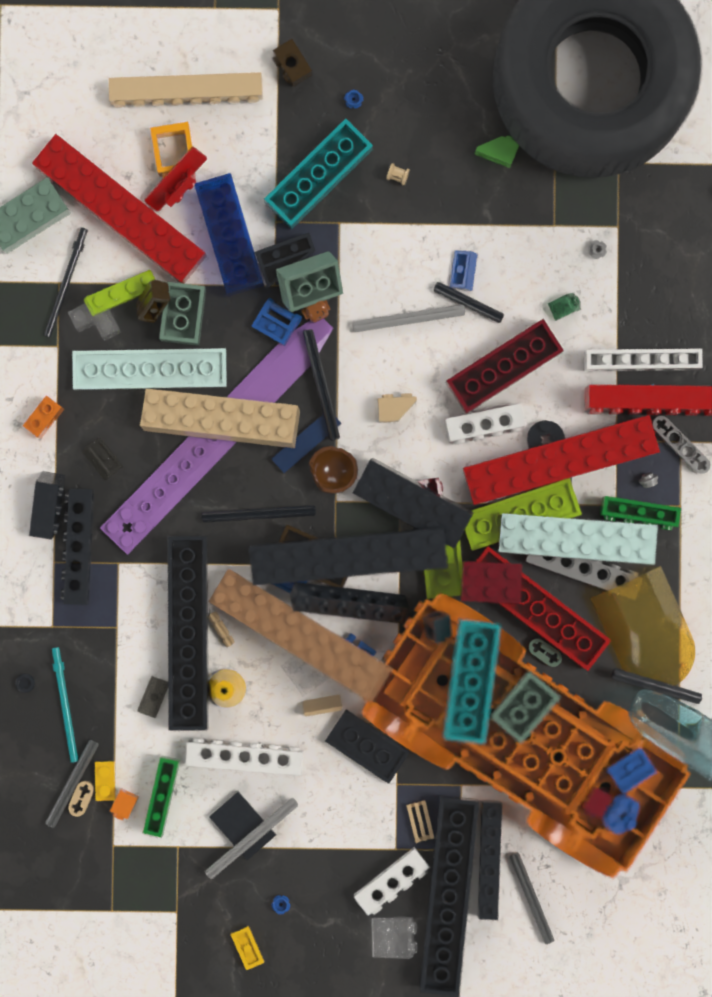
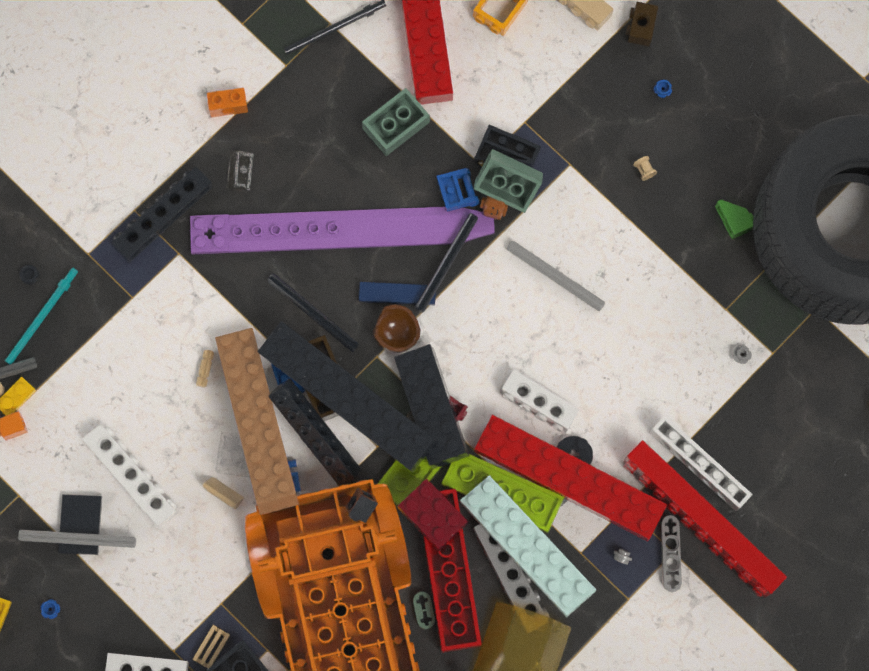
camera: 45 degrees right, 10 degrees down
black wedge [29,471,66,540] -> none
clear brick [68,304,121,341] -> none
light aqua plate [73,348,227,390] -> none
lime plate [84,270,156,317] -> none
dark brown brick [136,279,170,323] -> none
clear smoke slope [137,675,168,718] -> none
tan brick [140,389,300,448] -> none
green brick [142,755,181,838] -> none
red bracket [144,146,207,212] -> none
black brick [168,536,209,731] -> none
clear blue brick [194,173,264,297] -> none
yellow cone [208,669,246,708] -> none
teal brick [264,119,373,230] -> none
black plate [325,709,410,784] -> none
tan slope [378,393,417,423] -> none
black axle [434,282,504,323] -> none
teal brick [443,619,501,744] -> none
dark red brick [445,319,564,414] -> none
blue slope [449,250,478,291] -> none
sand green brick [490,670,560,743] -> none
clear green bracket [548,293,581,321] -> none
green brick [599,496,681,531] -> none

